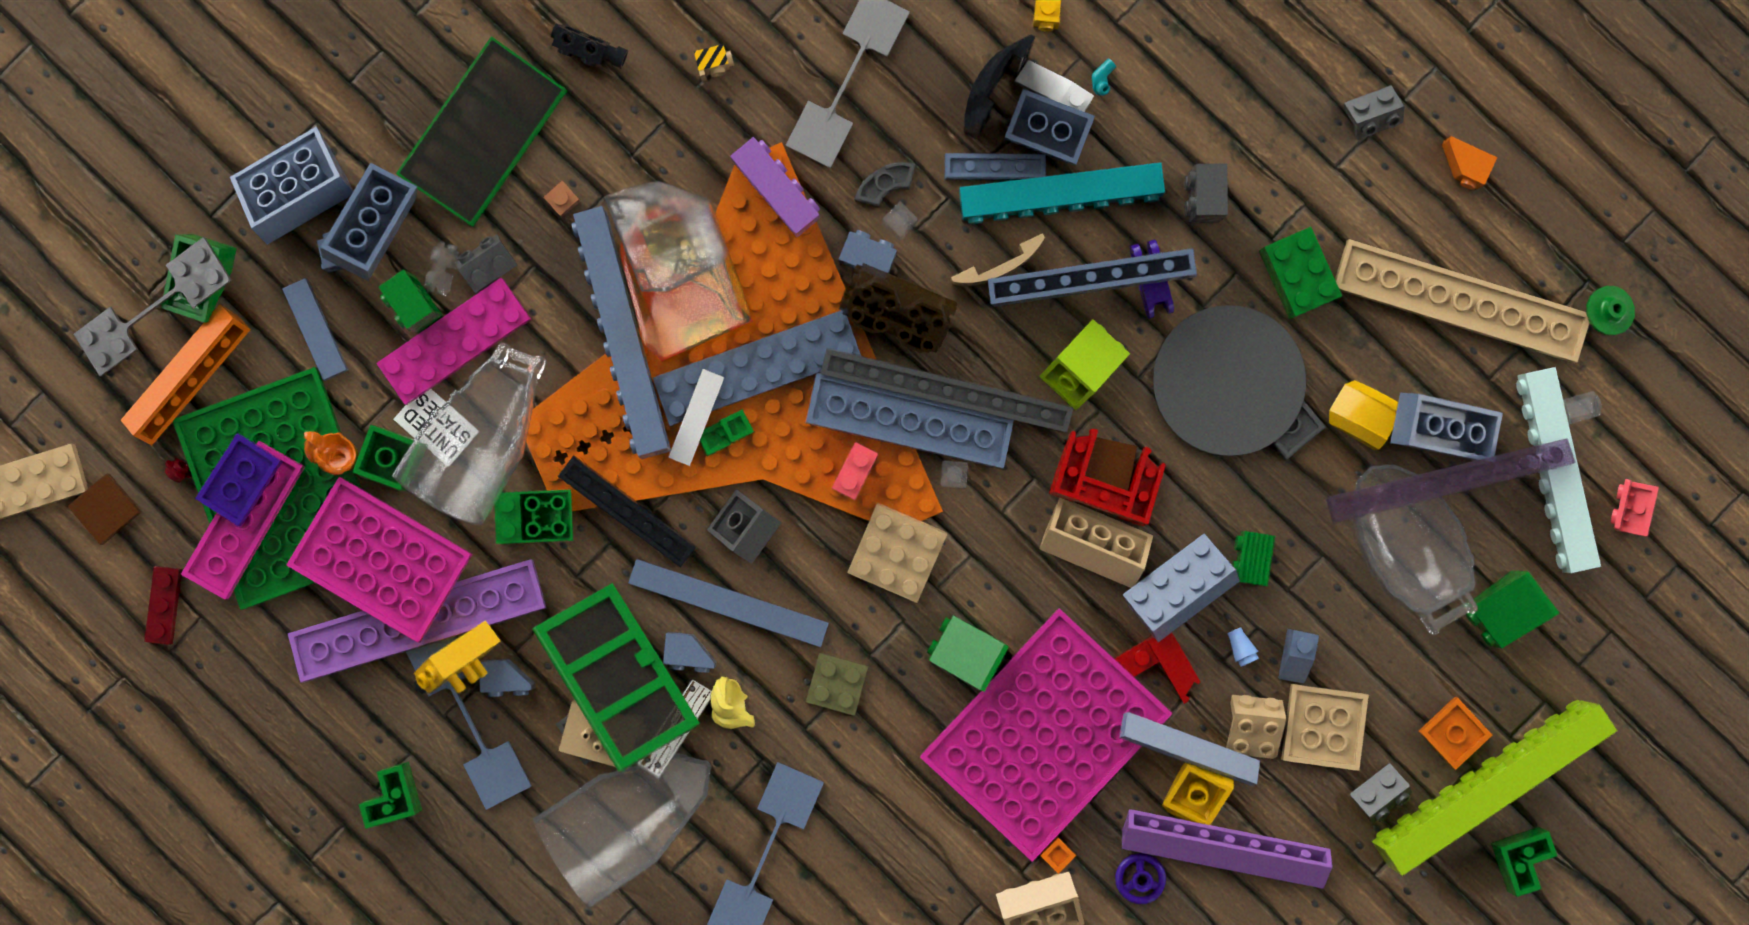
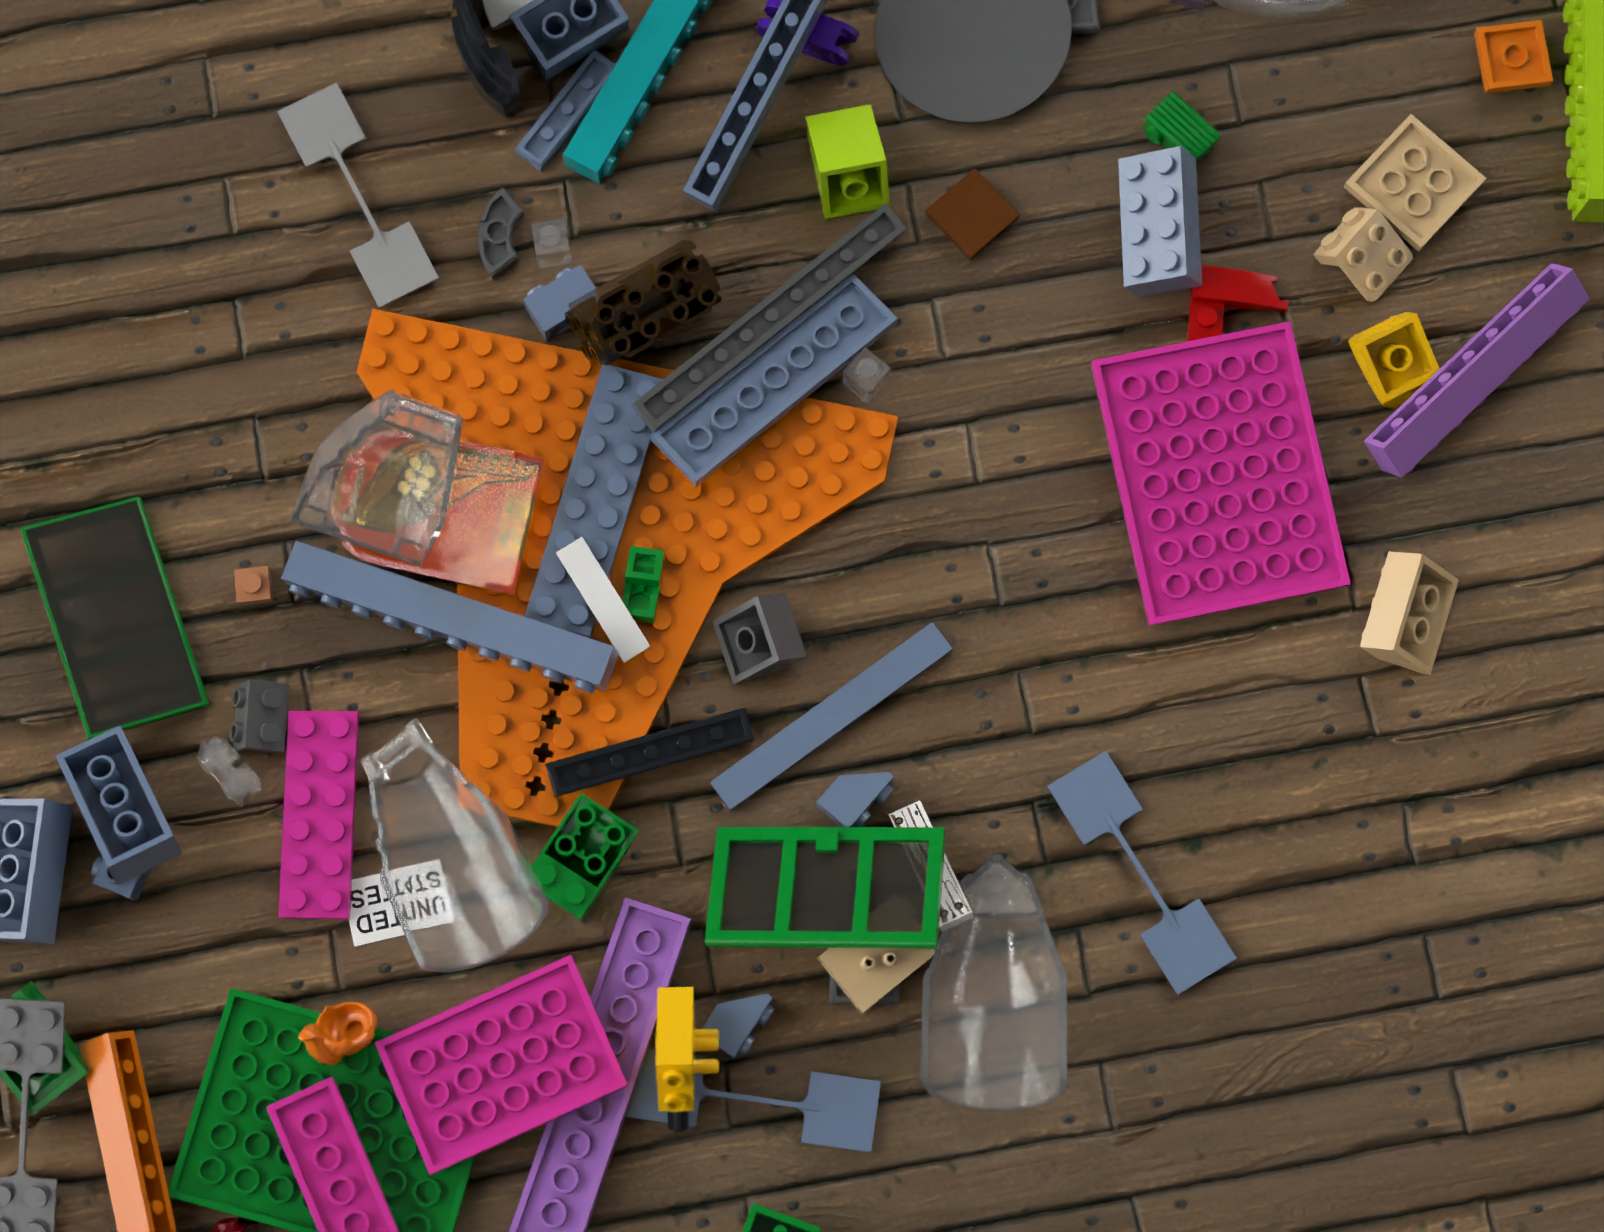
camera: 60 degrees left, 10 degrees down
dark purple plate [195,433,283,526] -> none
sand blue tile [282,278,349,381] -> none
green brick [352,424,425,491] -> none
green brick [378,269,444,334] -> none
black brick [551,23,628,69] -> none
brick [694,44,734,82] -> none
light yellow hair [710,676,755,729] -> none
medium lavender brick [730,137,820,238] -> none
olive plate [806,652,868,716] -> none
coral brick [832,442,878,500] -> none
tan plate [847,502,947,603] -> none
slope [927,614,1009,692] -> none
tan slope [950,233,1045,286] -> none
tan slope [1039,498,1153,588] -> none
orange plate [1040,836,1076,874] -> none
red wedge [1049,429,1166,526] -> none
dark purple piece [1115,853,1166,904] -> none
tile [1119,712,1260,786] -> none
light blue cone [1227,627,1259,667] -> none
sand blue slope [1278,629,1319,684] -> none
bracket [1350,763,1412,824] -> none

